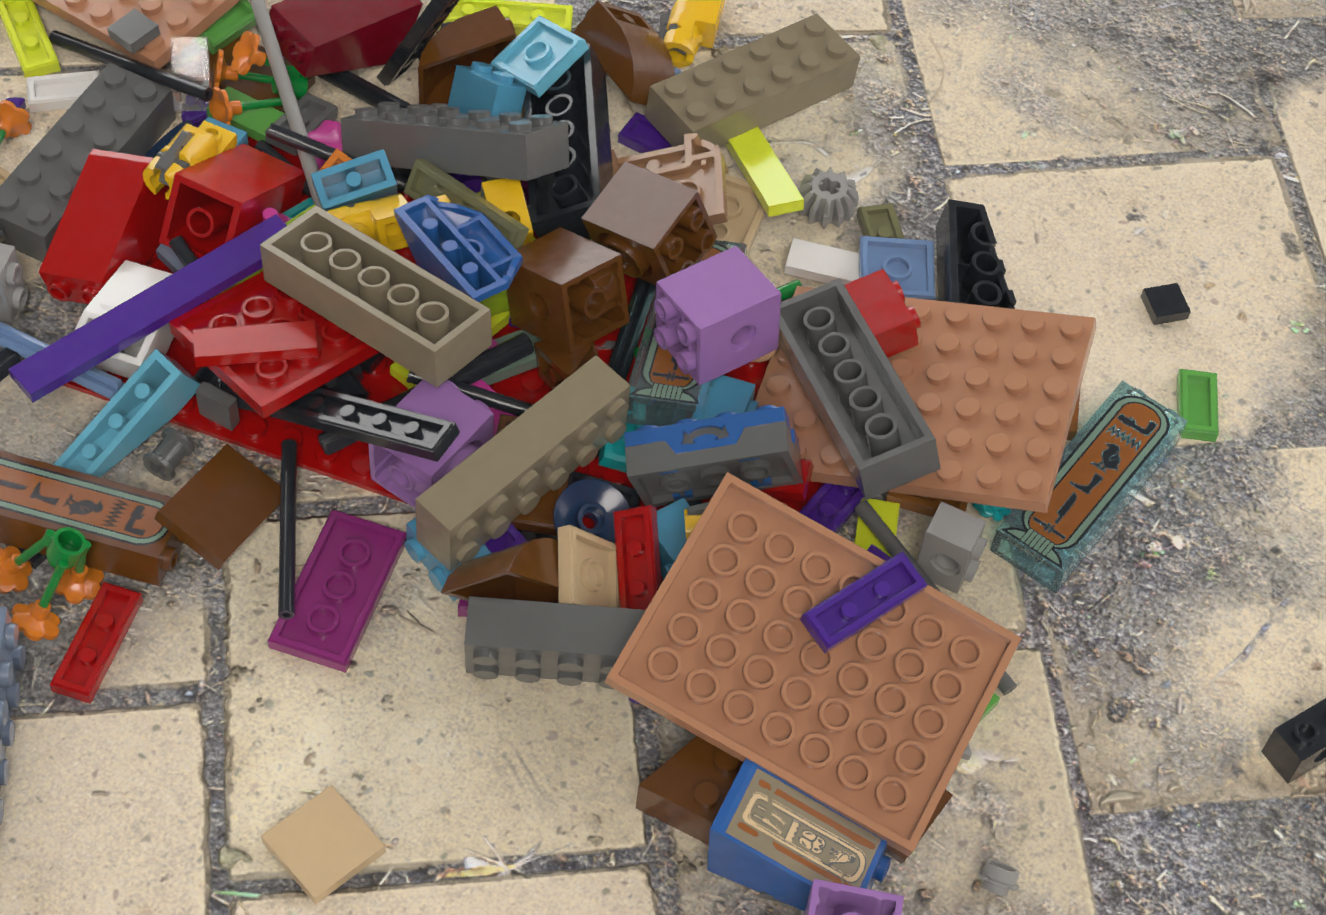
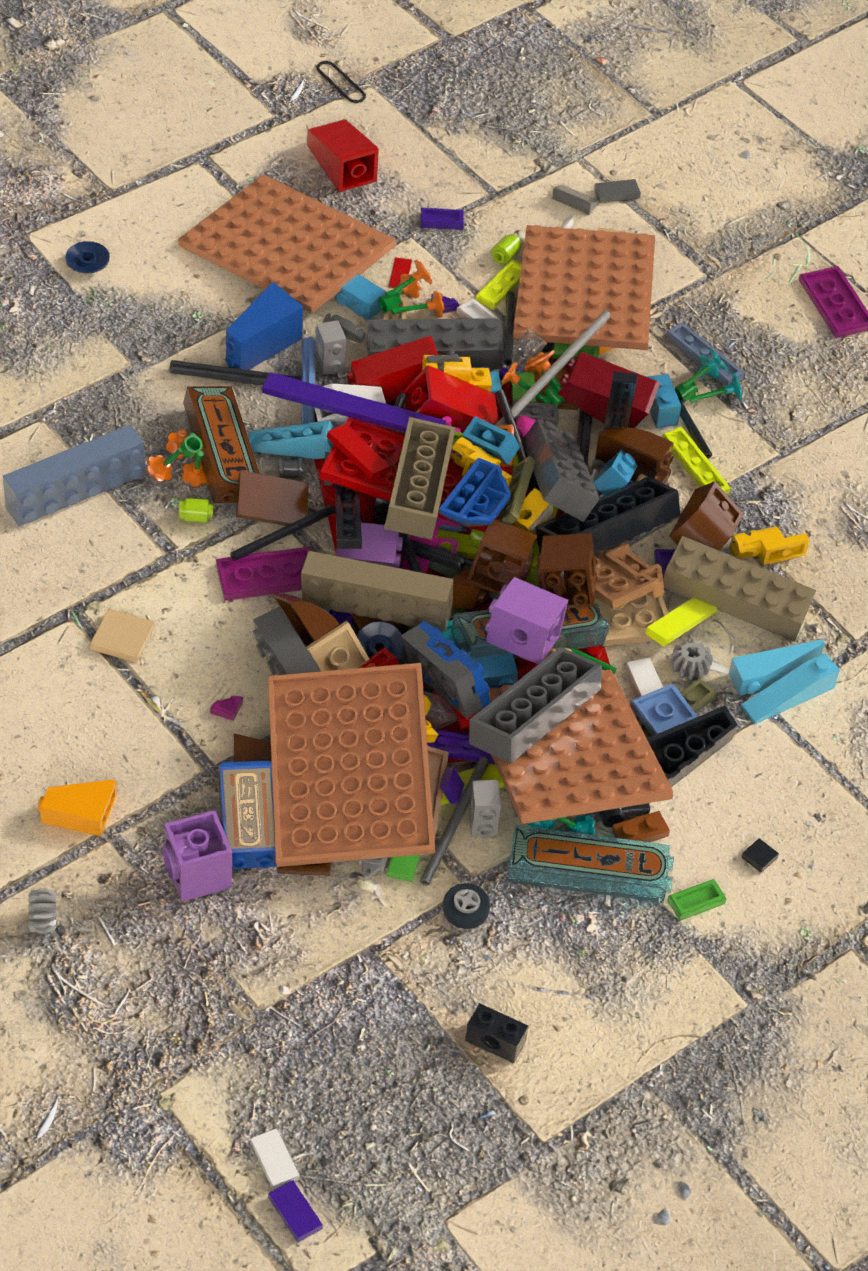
camera: 60 degrees right, 5 degrees down
red tile [50,581,143,704] -> none
tile [107,8,161,54] -> none
medium azure tile [490,15,589,97] -> none
dark purple tile [800,551,928,654] -> none
red brick [844,269,921,358] -> none
light grey plate [978,859,1020,896] -> none
none -> lime brick [179,498,213,523]
none -> magenta tile [210,696,243,721]
none -> black wheel [442,883,490,929]
none -> medium azure slope [729,639,825,696]
none -> medium azure slope [741,653,840,725]

